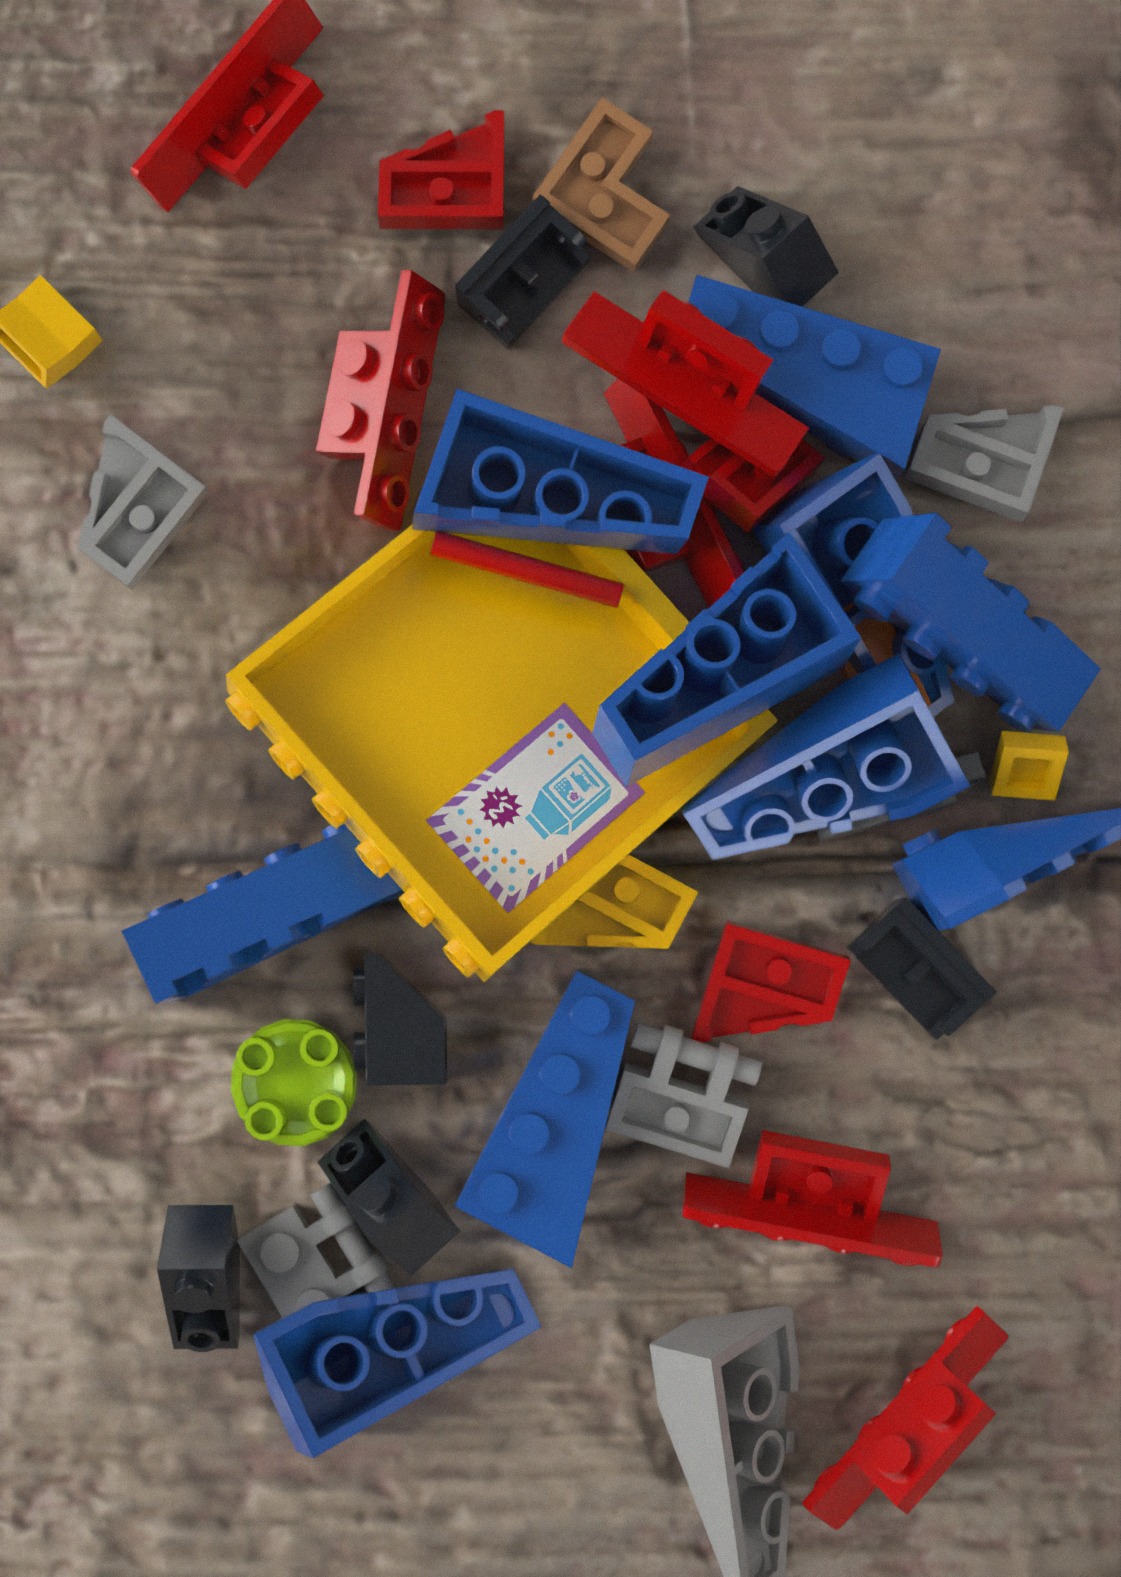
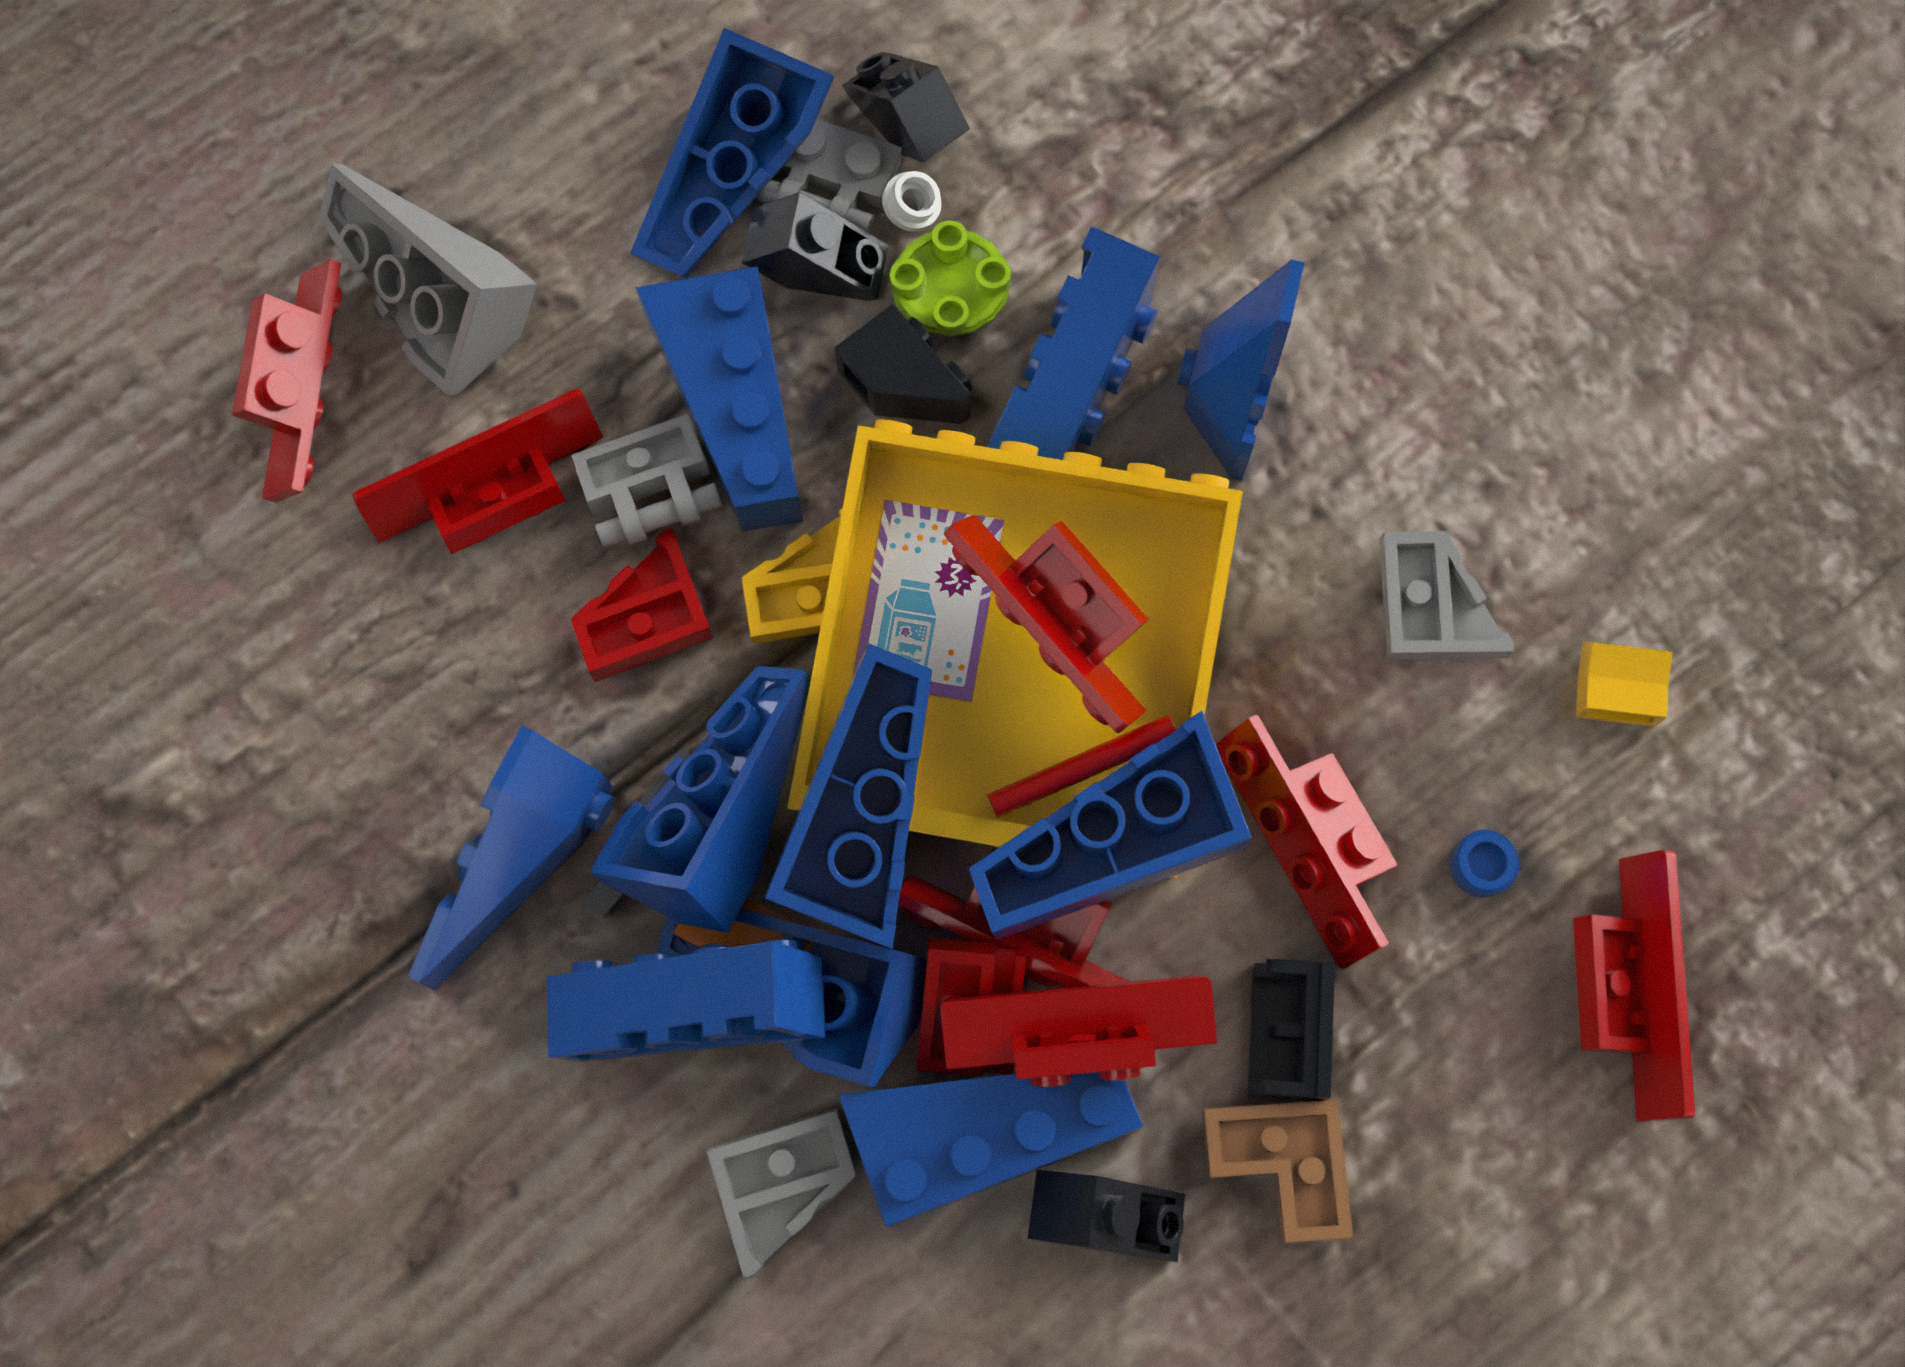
camera: 145 degrees right, 10 degrees down
red wing [378,110,505,229] -> none
black hinge [846,897,997,1040] -> none
yellow plate [989,731,1069,801] -> none
none -> white plate [882,171,941,232]
none -> red bracket [944,514,1149,733]
none -> blue wedge [1177,259,1305,480]
none -> blue tile [1450,830,1520,898]

